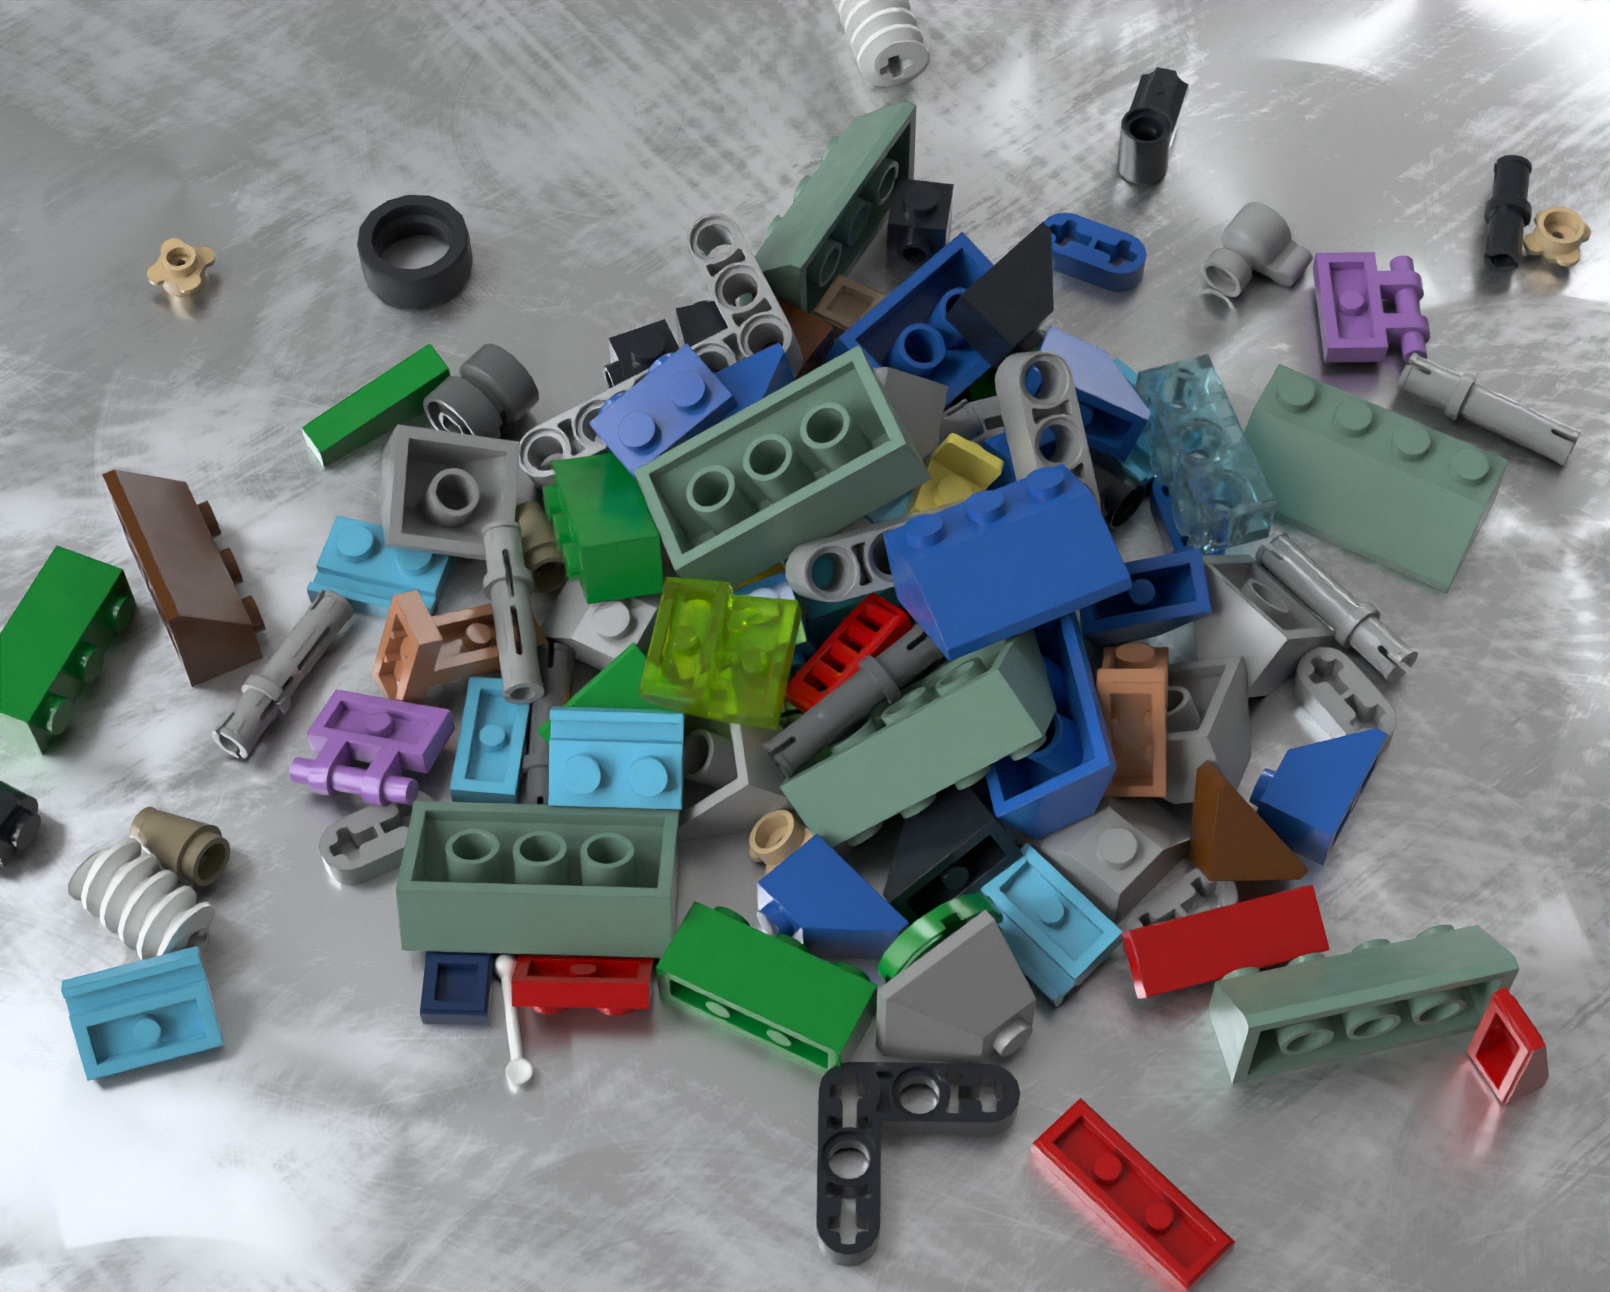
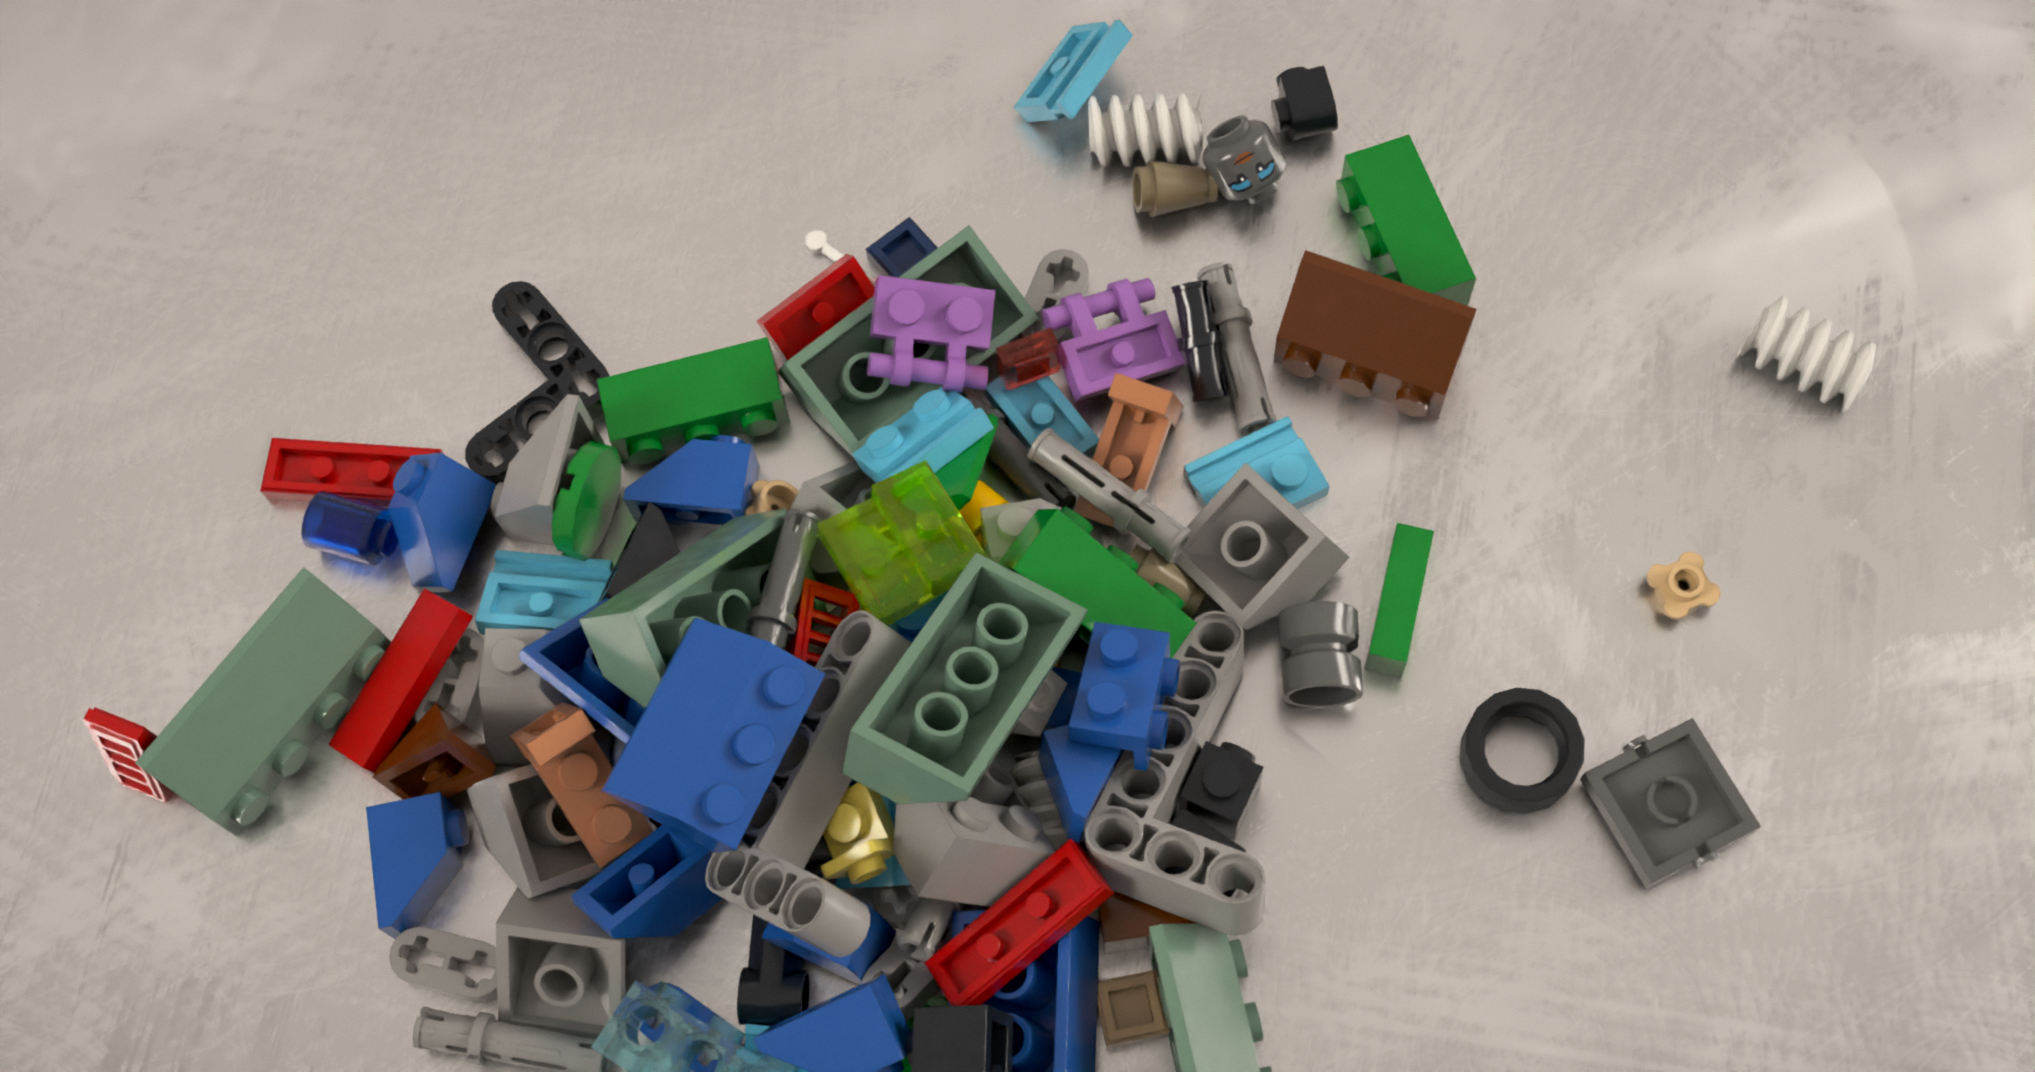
camera: 145 degrees right, 10 degrees up
none -> clear blue brick [301,491,398,566]
none -> blue slope [388,453,496,592]
none -> medium lavender plate [867,275,995,393]
none -> red tile [924,839,1114,1006]
none -> clear red tile [996,327,1061,390]
none -> black pin [1171,280,1229,402]
none -> dark grey head [1202,115,1287,204]
none -> dark grey plate [1580,718,1761,889]

